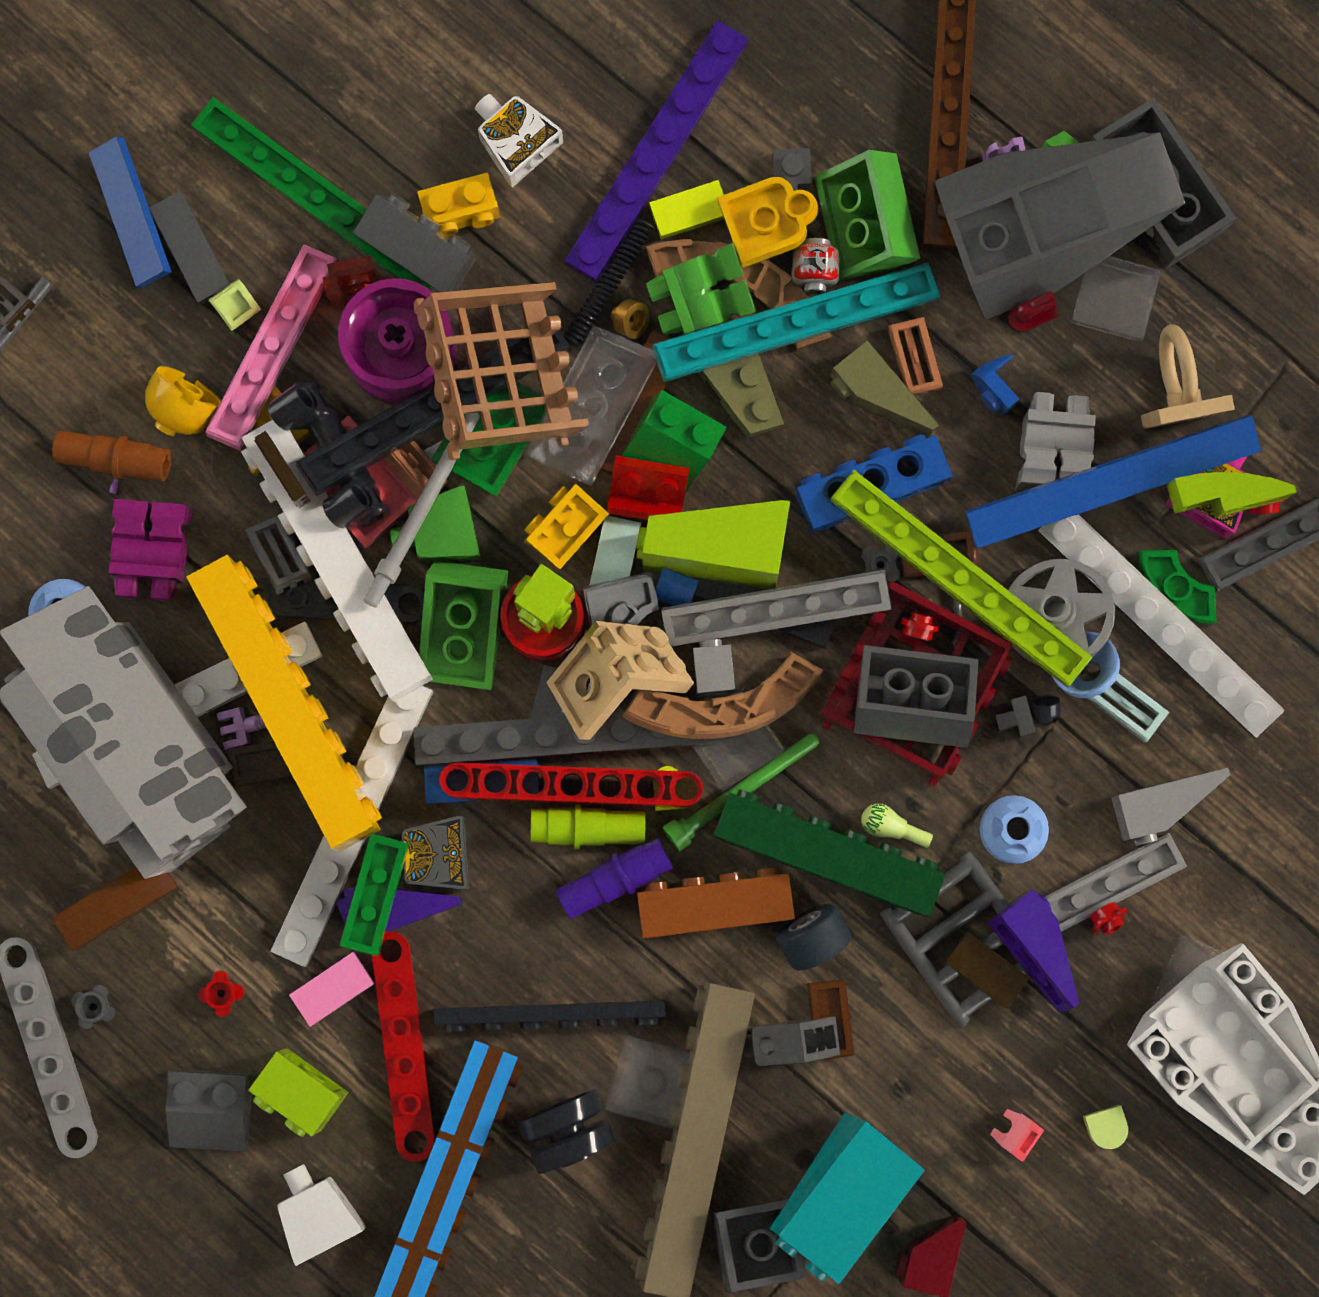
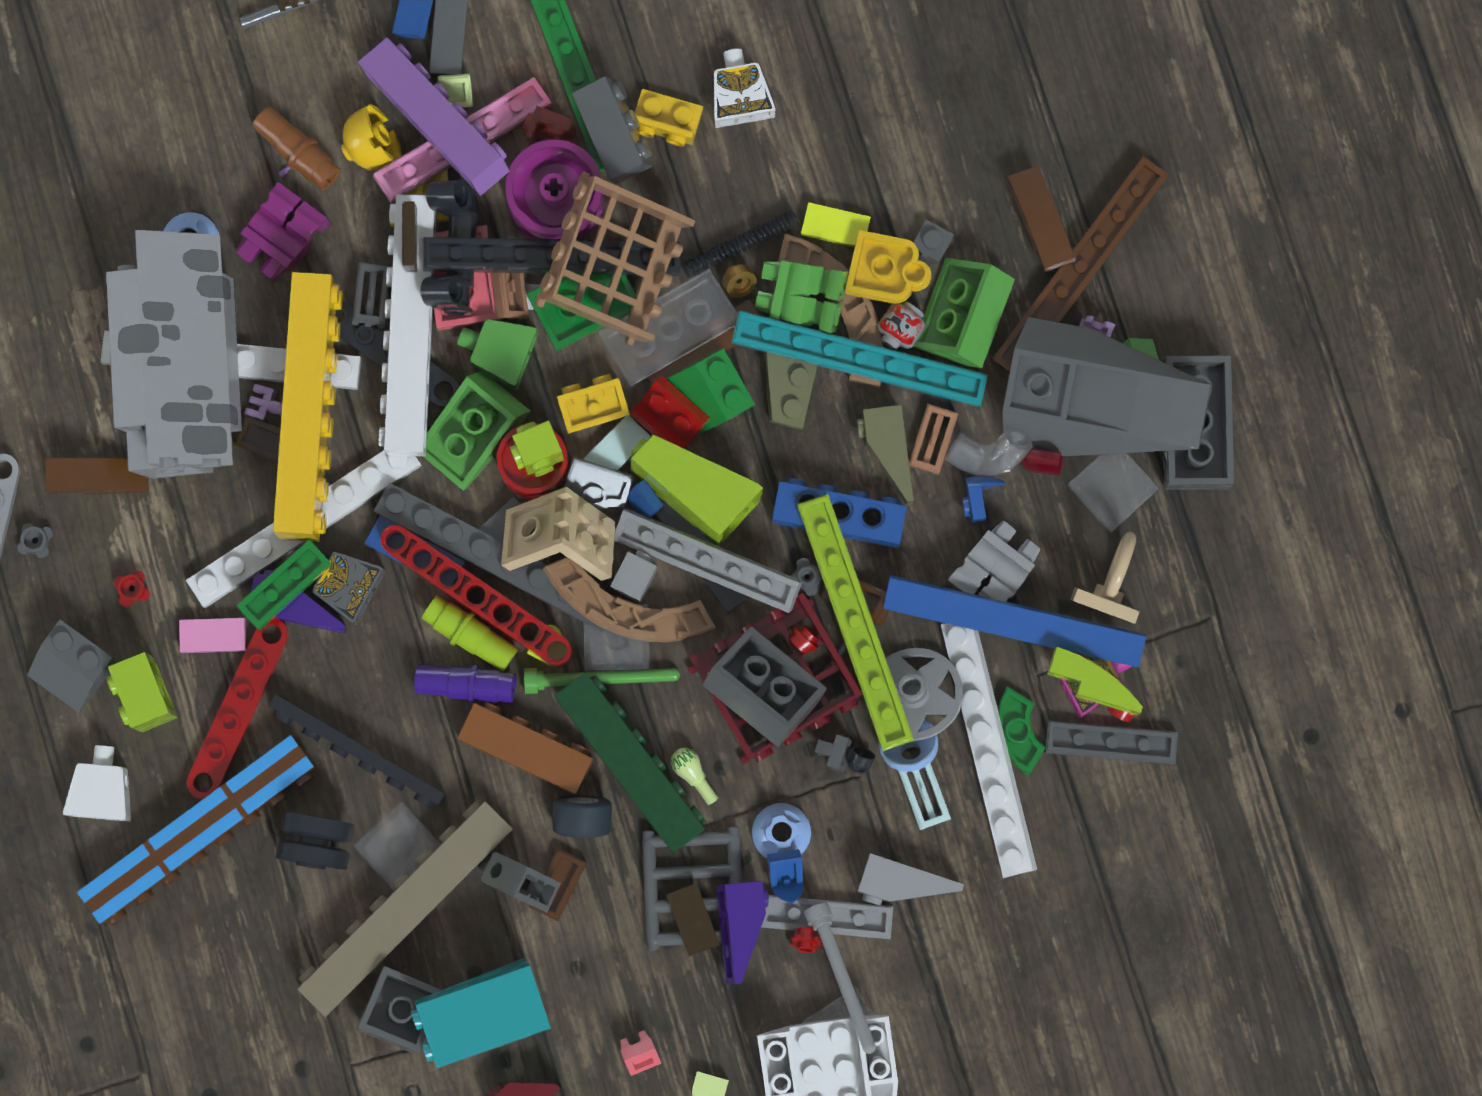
camera: 35 degrees right, 0 degrees up
light grey bar [363,413,480,608] -> none
dark purple plate [565,20,748,283] -> none
none -> medium lavender brick [358,38,510,196]
none -> blue plate [767,849,803,904]
none -> light grey piece [804,903,876,1054]
none -> clear cylinder [944,427,1032,476]
none -> reddish brown slope [1008,165,1075,272]

